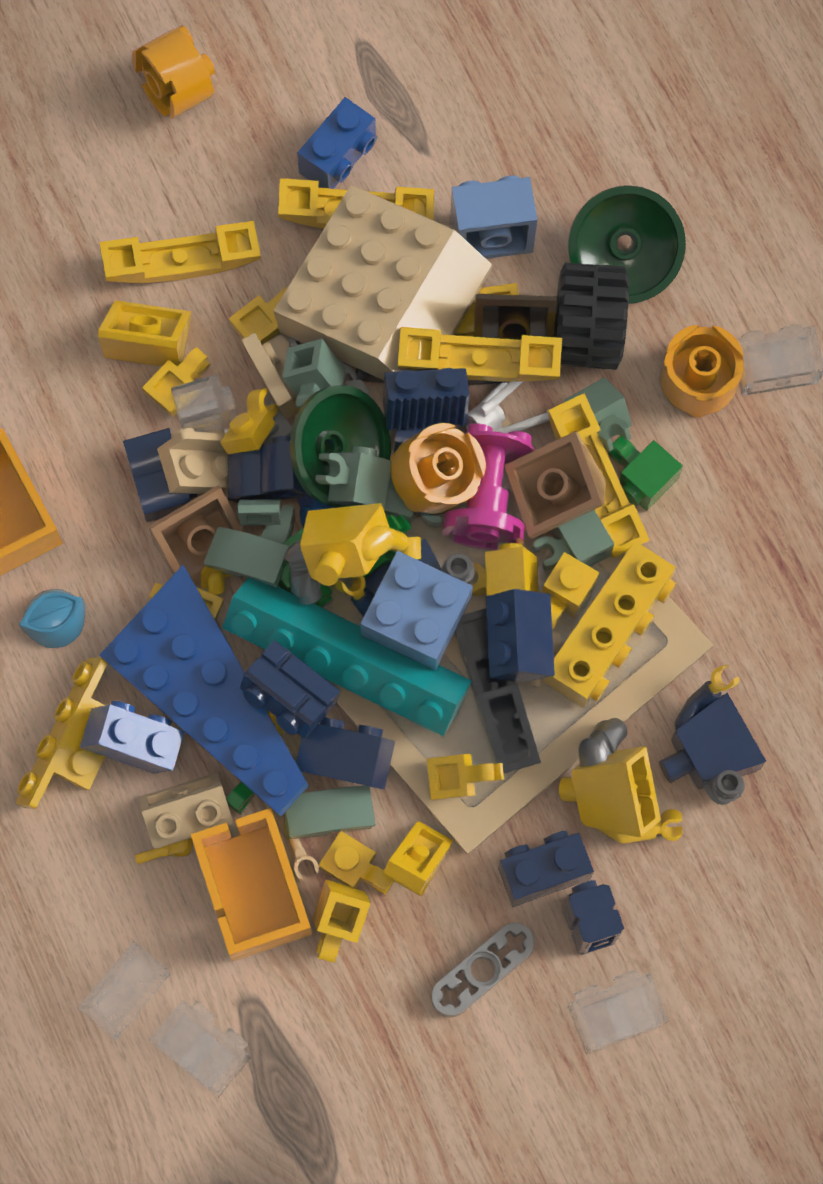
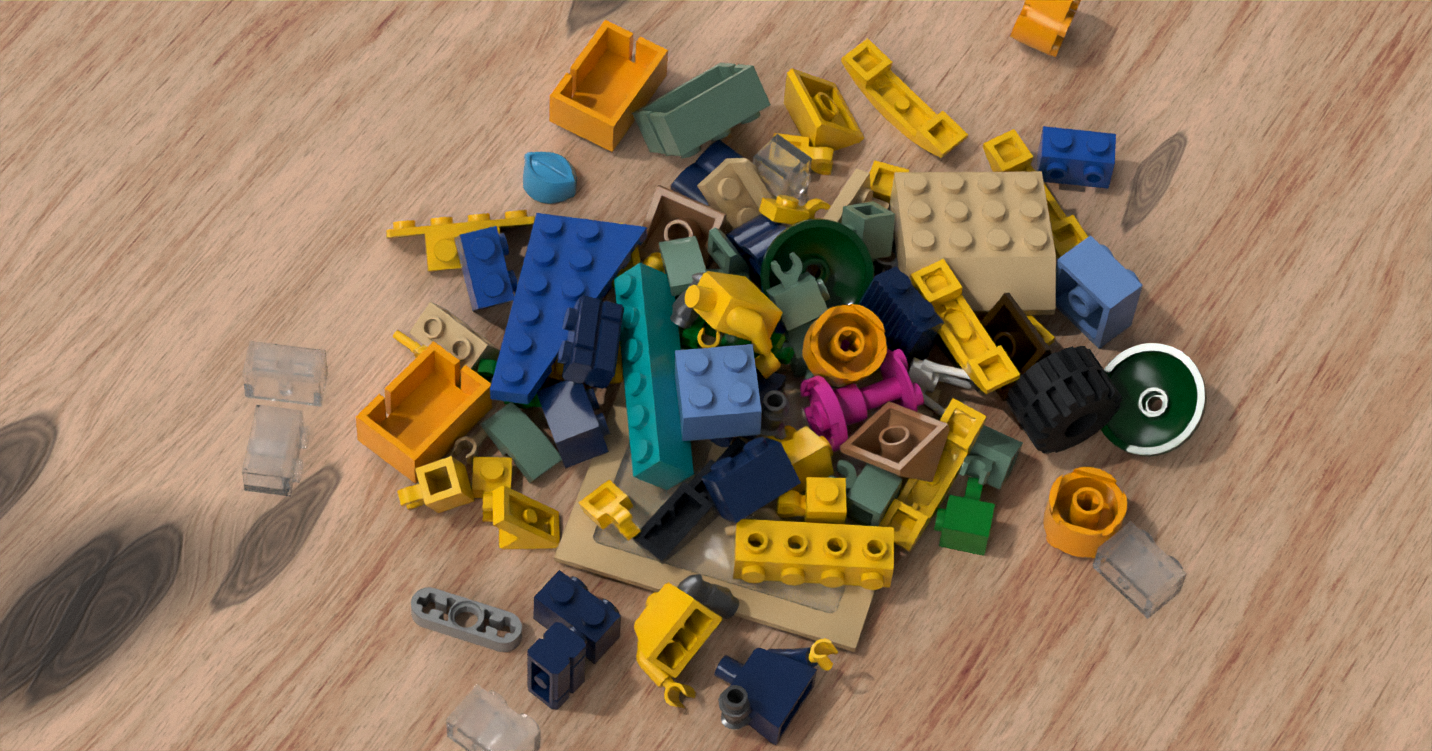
camera: 55 degrees right, 15 degrees down
none -> sand green piece [632,63,771,158]

